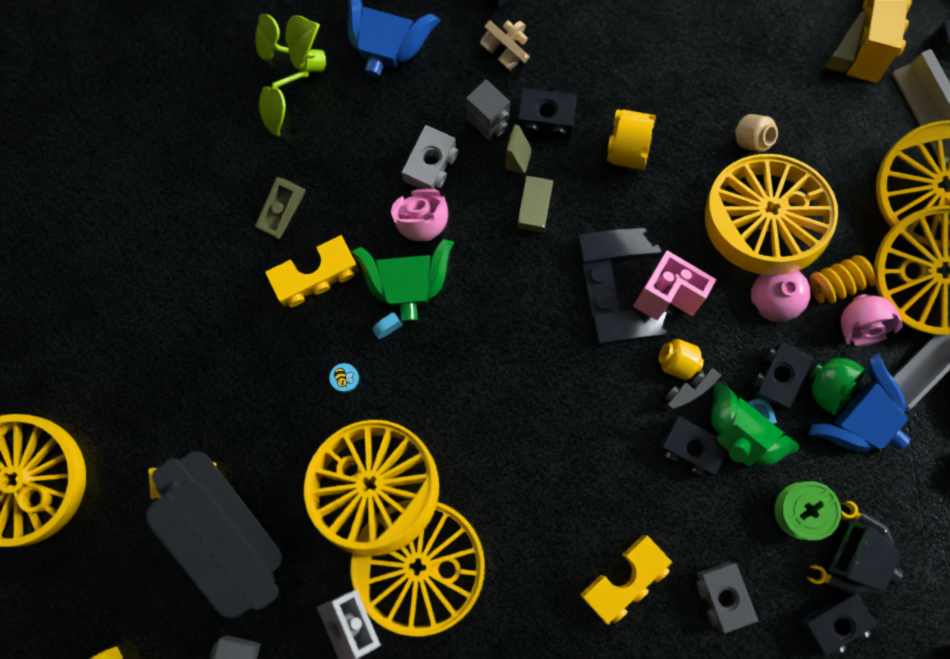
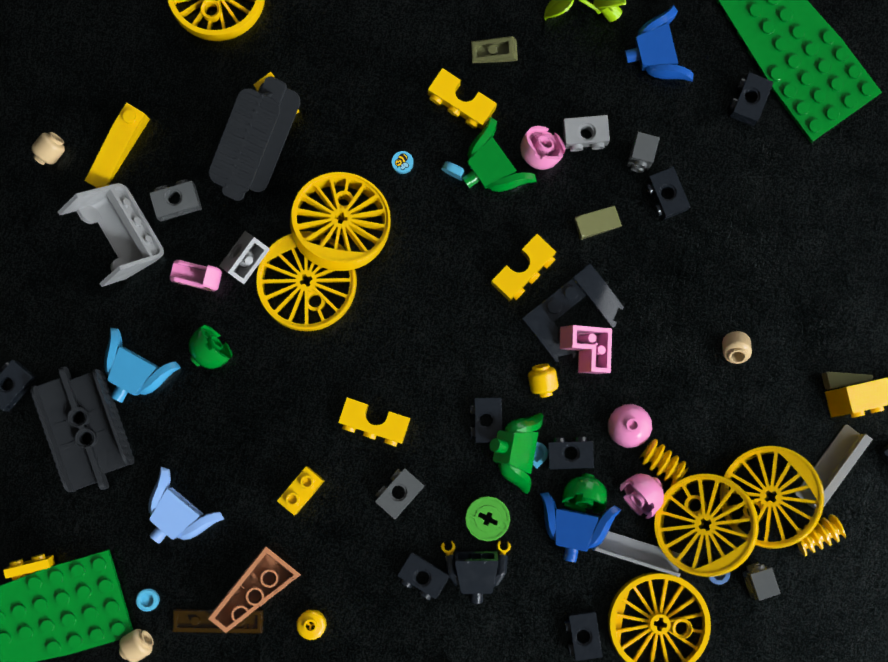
camera: 60 degrees right, 5 degrees up
tan hips [480,21,529,70] -> none
olive slope [505,125,531,174] -> none
yellow brick [607,110,656,170] -> none
dark grey slope [663,368,721,411] -> none
yellow piece [705,154,838,275] -> none
none -> yellow arch [491,234,556,301]

